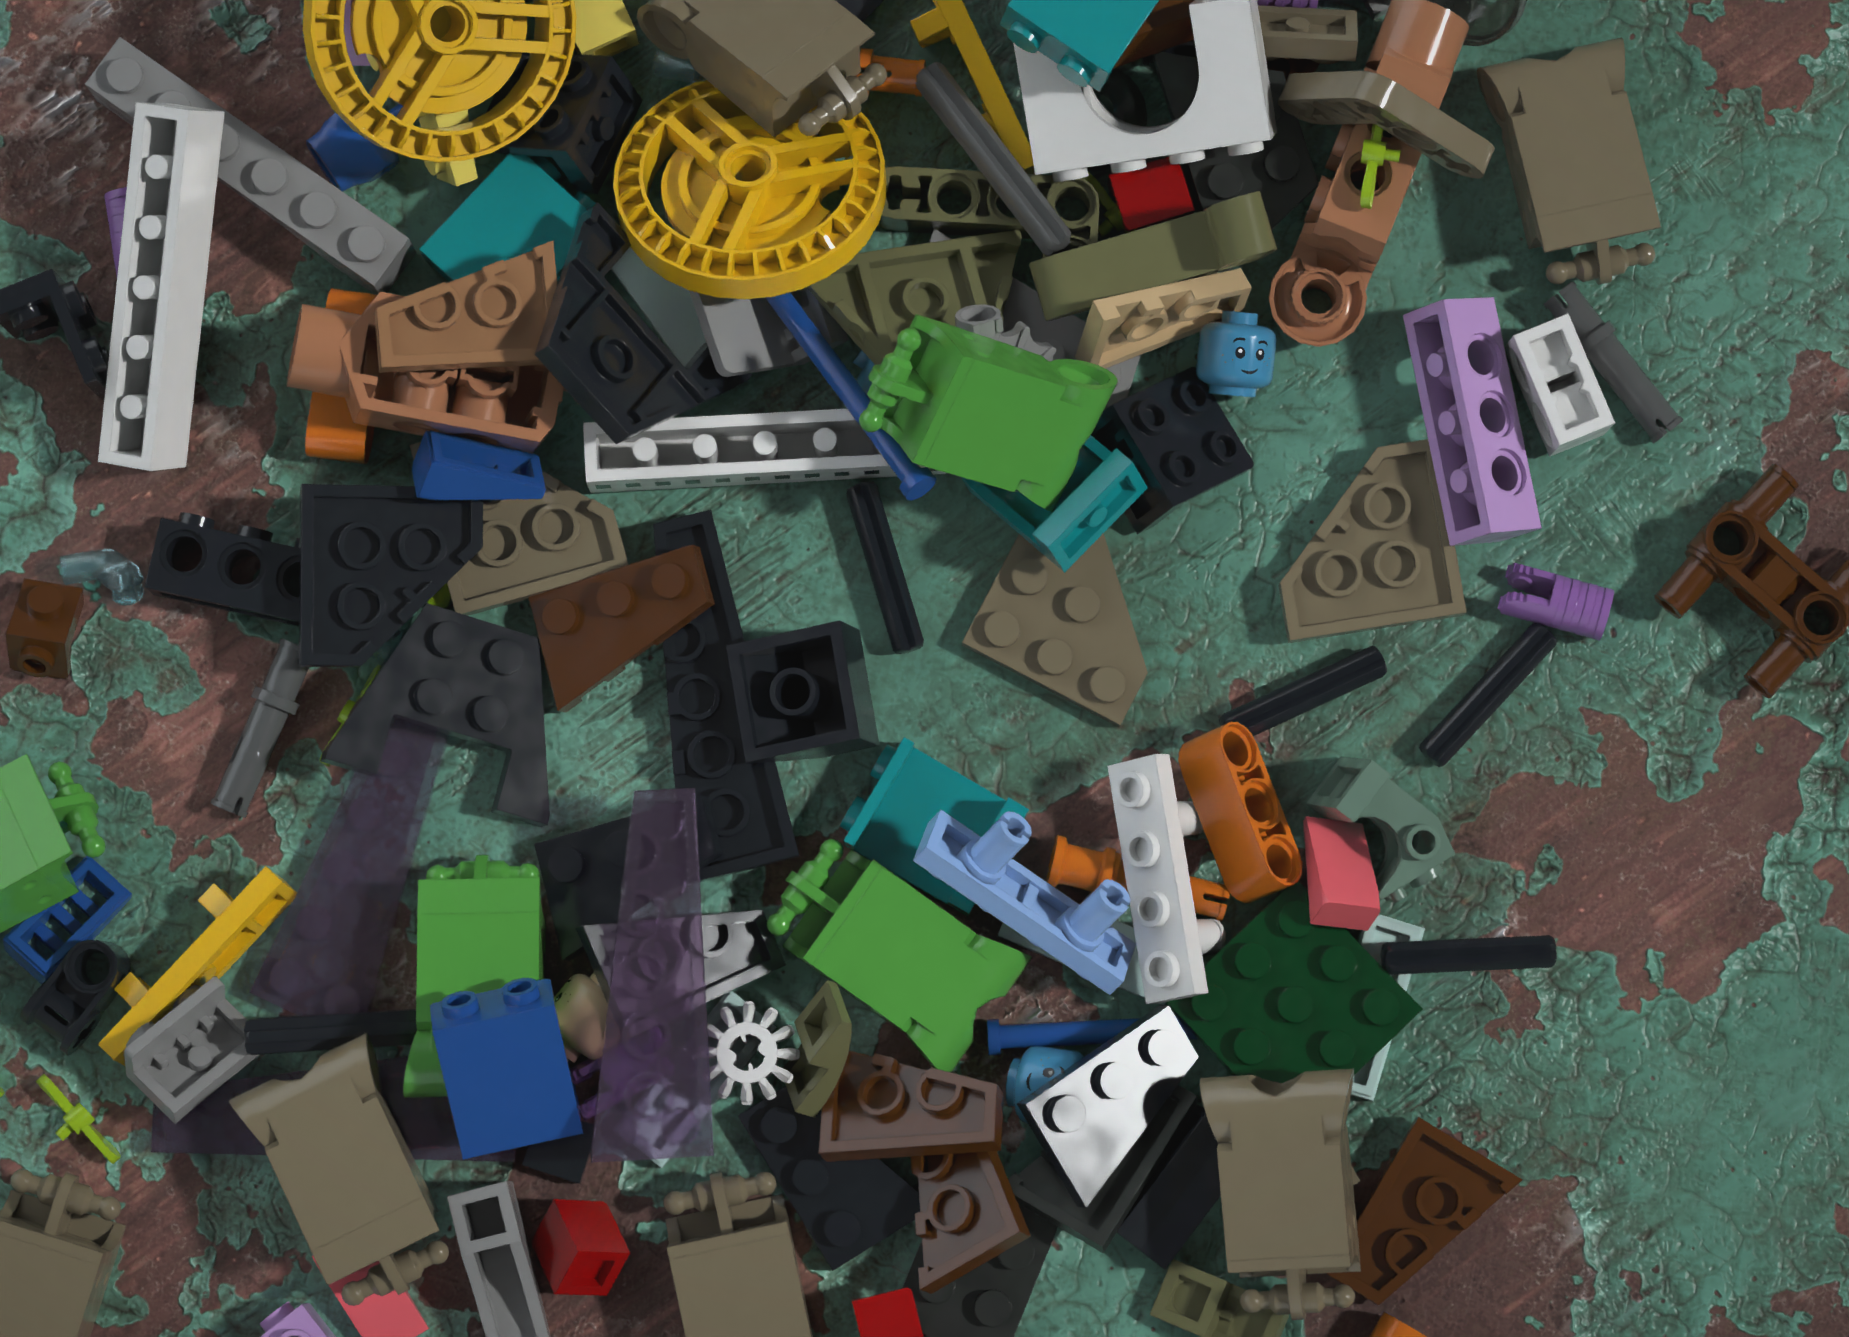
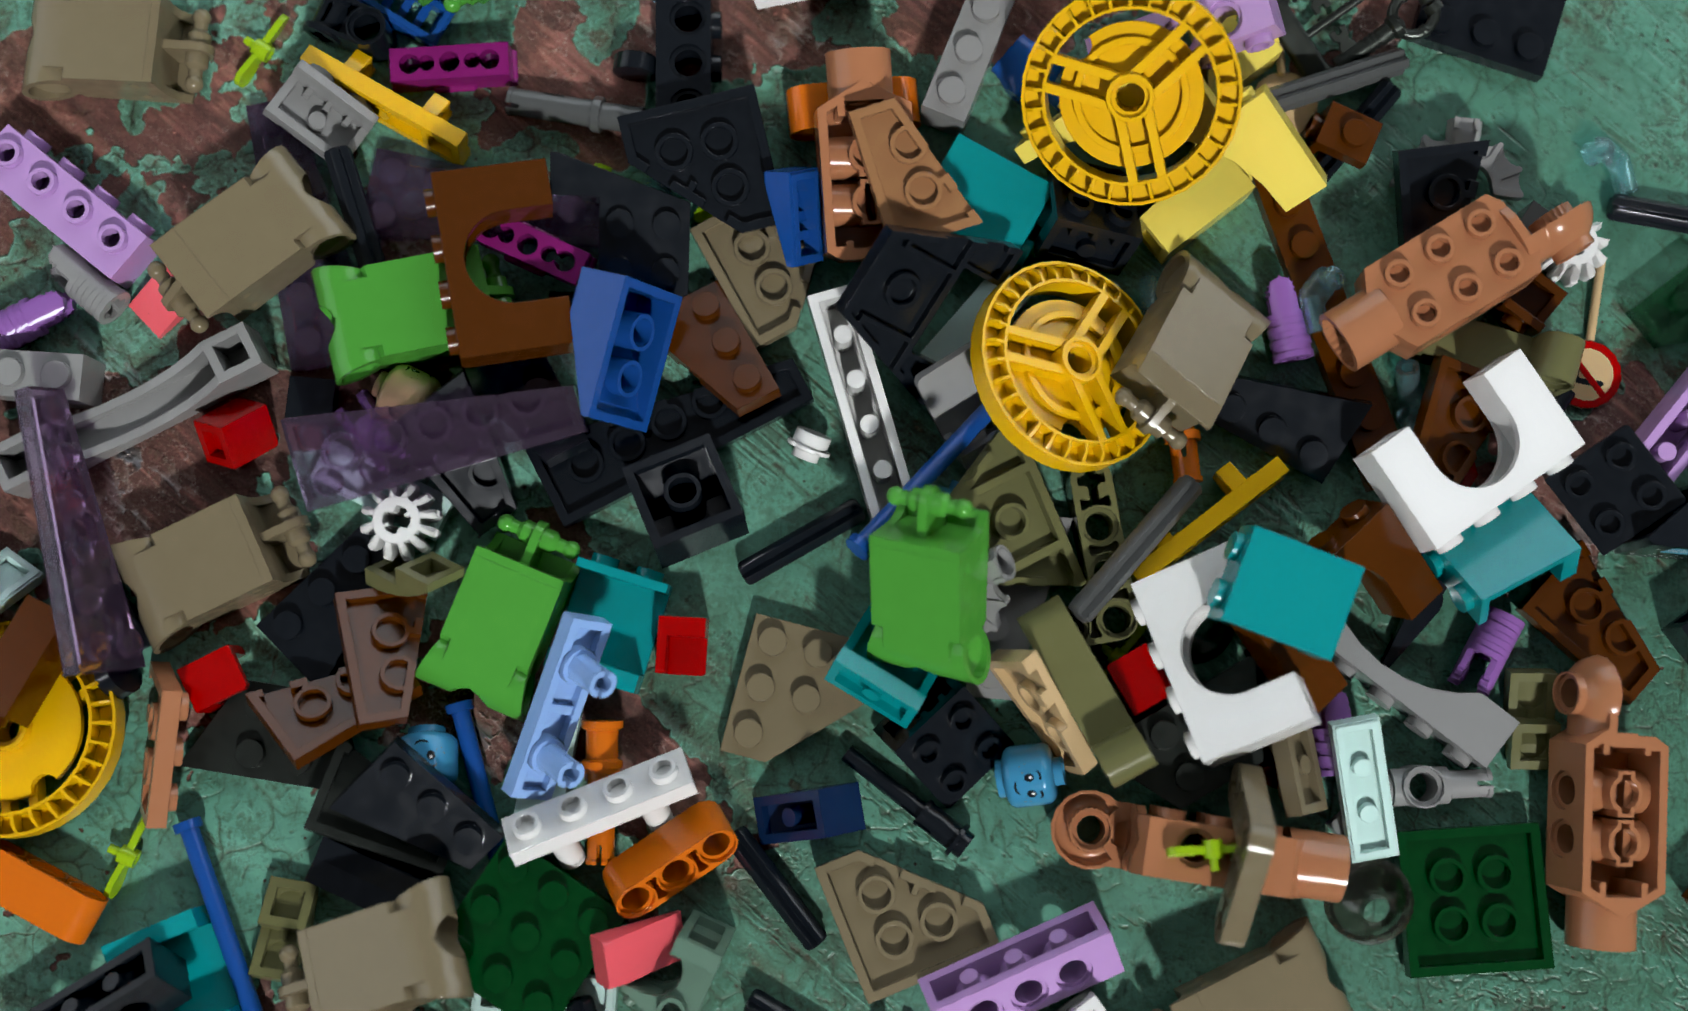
camera: 80 degrees right, 0 degrees up
blue panel [430,978,583,1159] -> none
none -> magenta piece [389,41,519,93]
none -> reddish brown arch [423,158,574,369]
none -> magenta piece [475,221,598,288]
none -> blue slope [570,266,683,433]
none -> black tile [613,50,656,83]
none -> red panel [655,615,709,676]
none -> dark blue slope [753,782,866,845]
none -> white plate [787,425,832,464]
none -> black pin [841,745,975,858]

